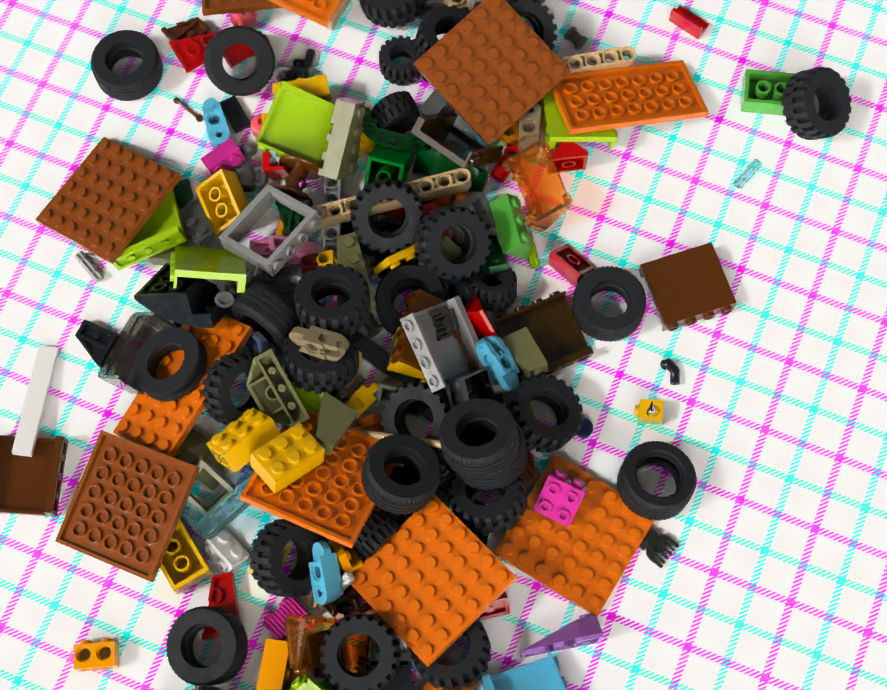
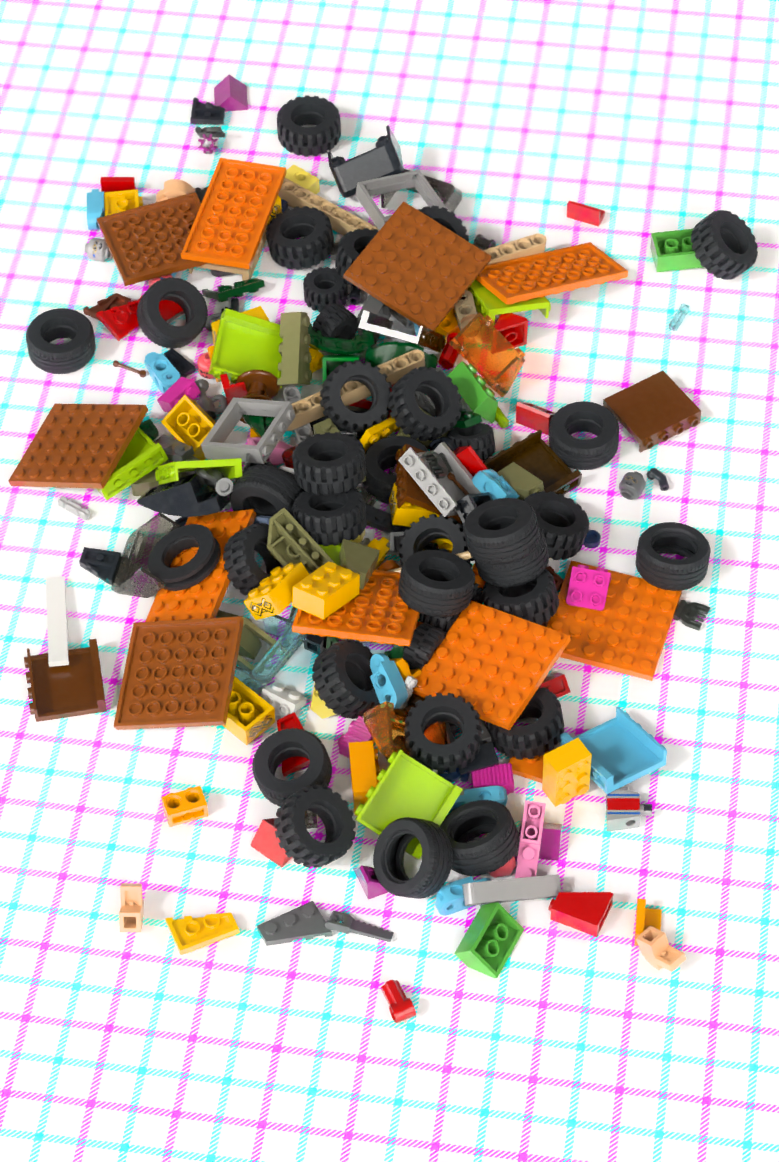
camera: 15 degrees left, 20 degrees down
dark tan piece [289,325,349,361] -> none
medium lavender wedge [520,613,604,658] -> none
yellow brick [634,399,664,425] -> none
none -> dark green wing [202,278,265,302]
none -> dark grey head [618,471,646,500]

